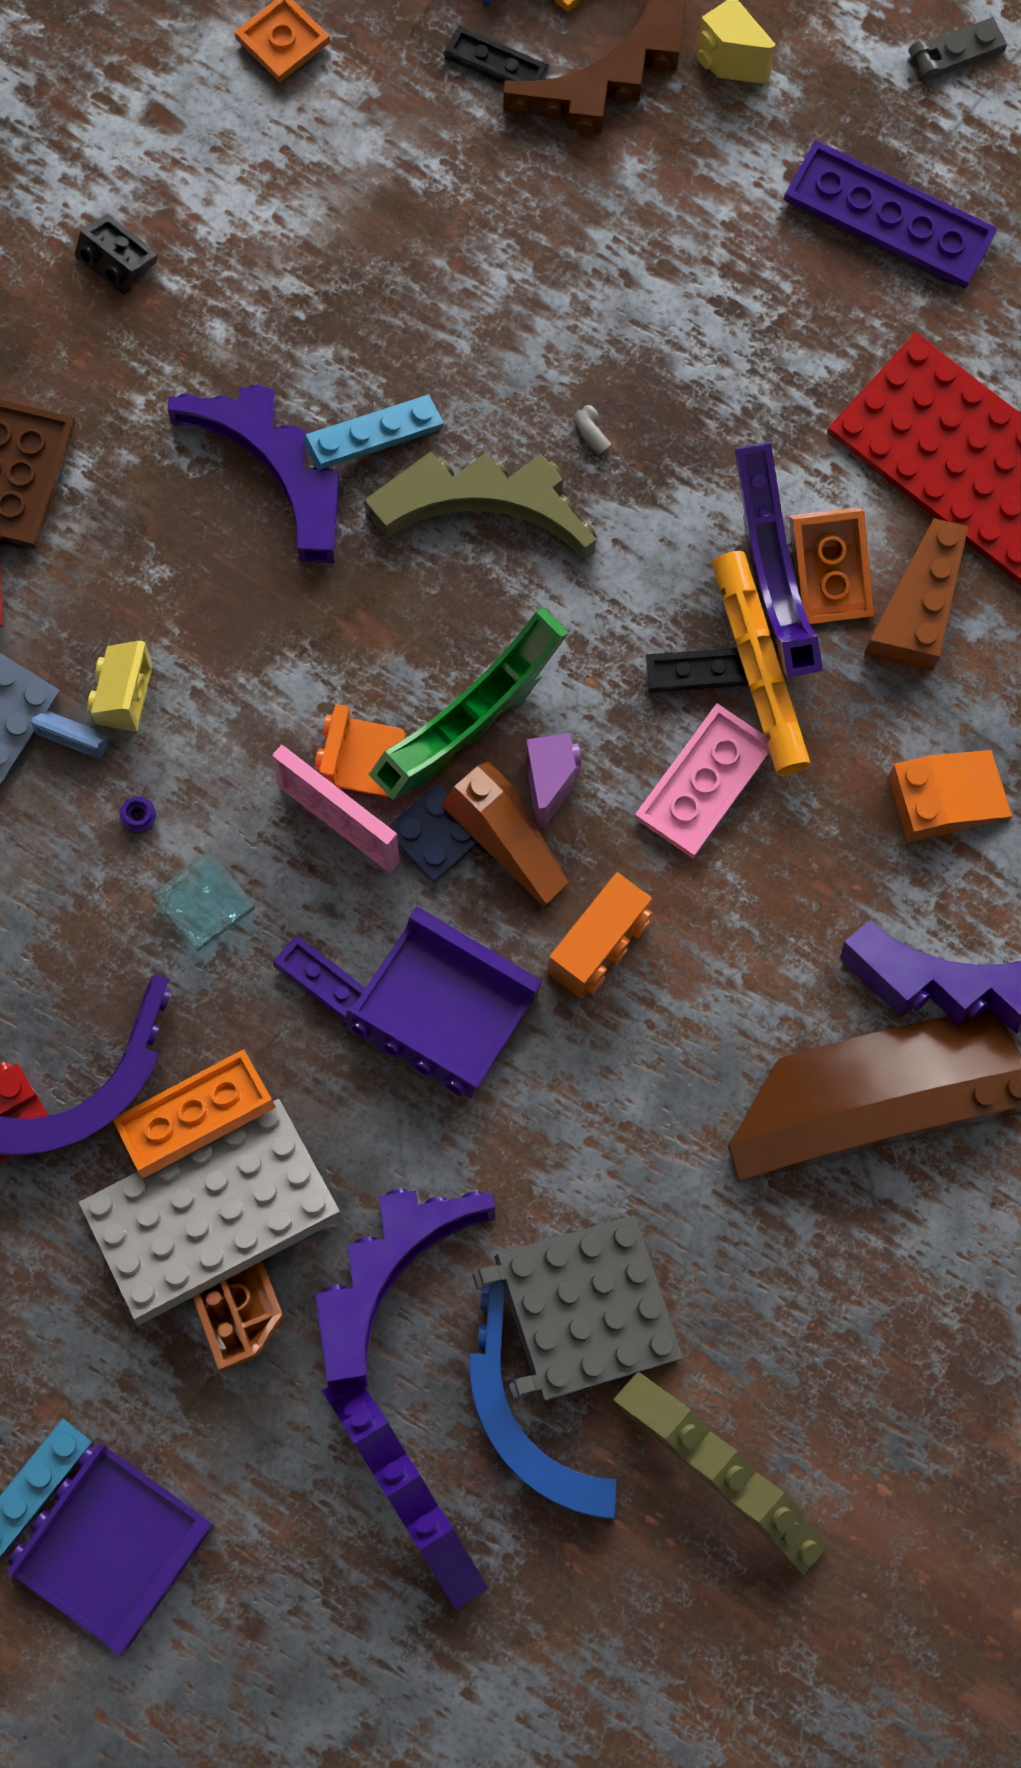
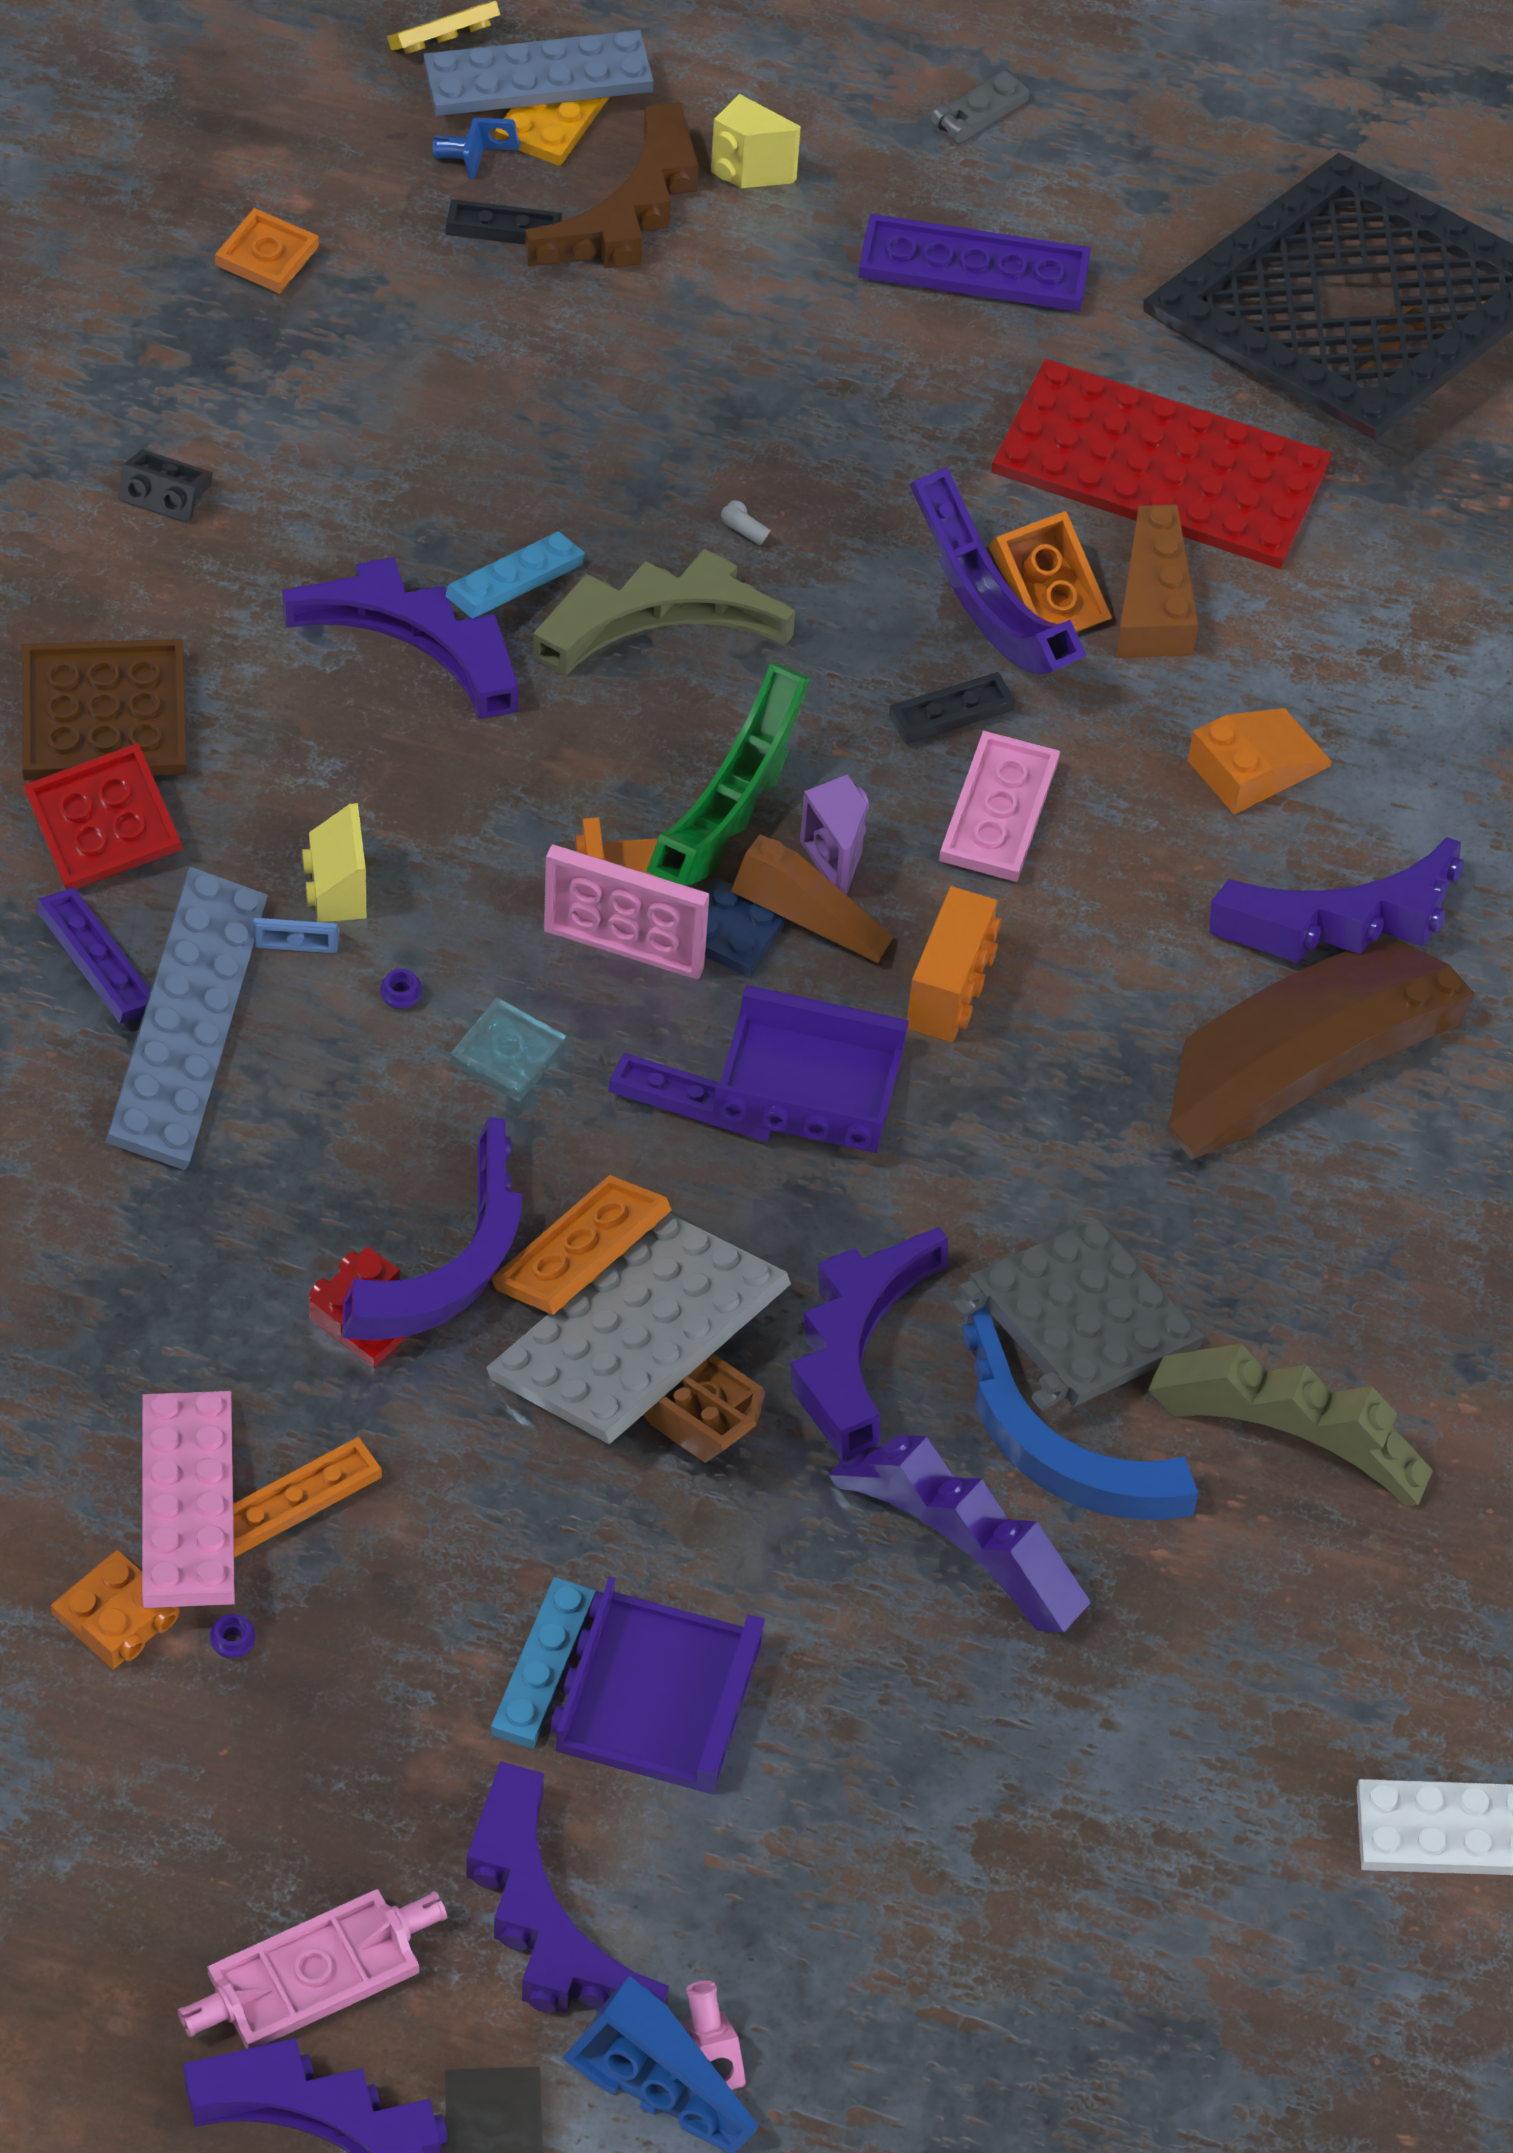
camera: 20 degrees left, 20 degrees down
light orange piece [711,551,811,776] -> none

